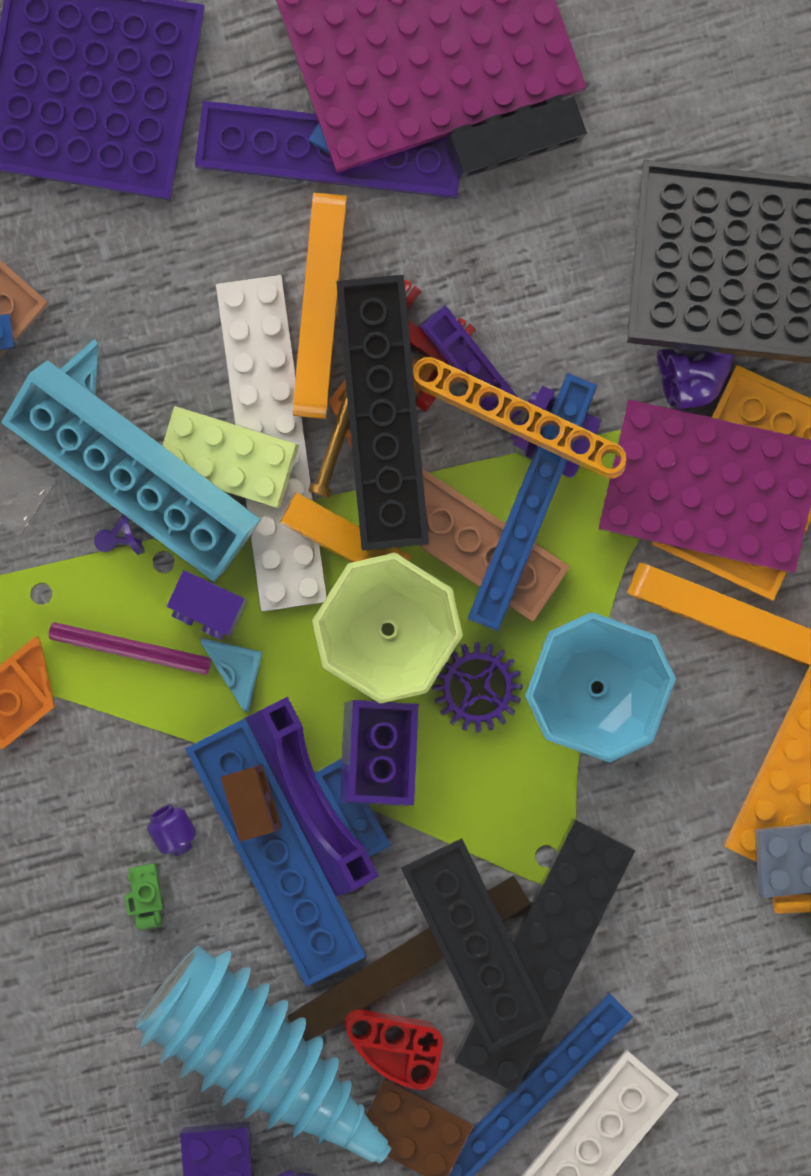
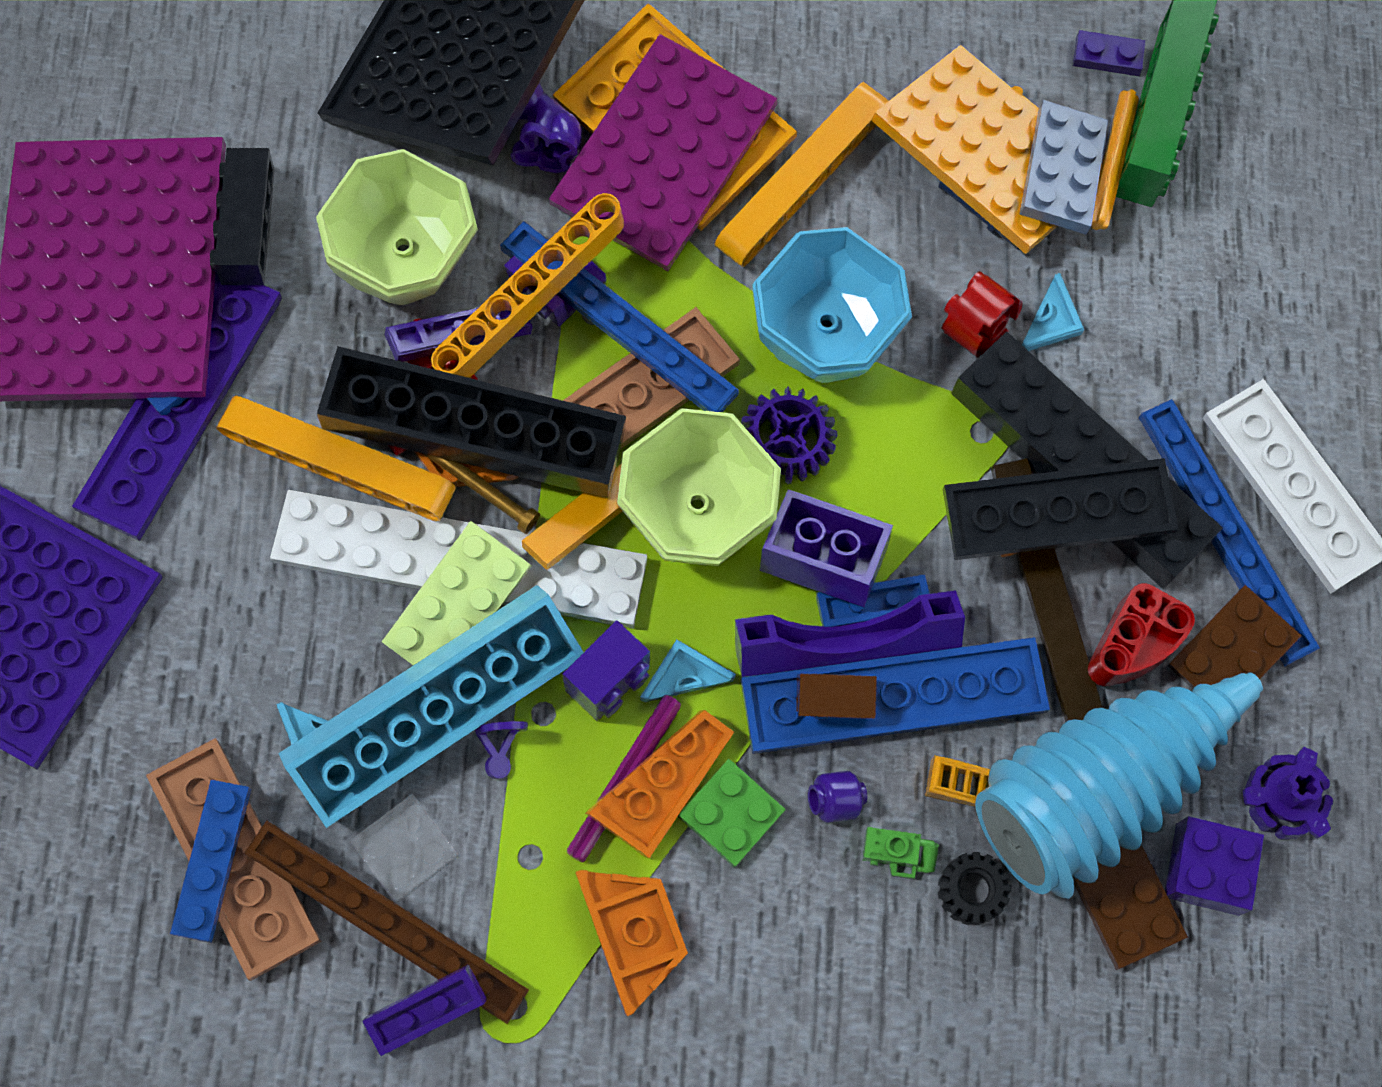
camera: 75 degrees left, 15 degrees down
none -> yellowish green rock [316,149,478,306]
none -> orange wing [585,710,734,858]
none -> bright green plate [678,759,786,868]
none -> light orange slope [925,755,990,807]
none -> black tyre [937,852,1011,925]
none -> red brick [941,271,1023,358]
none -> medium azure tile [1022,273,1084,351]
none -> reddish brown plate [1072,844,1188,970]

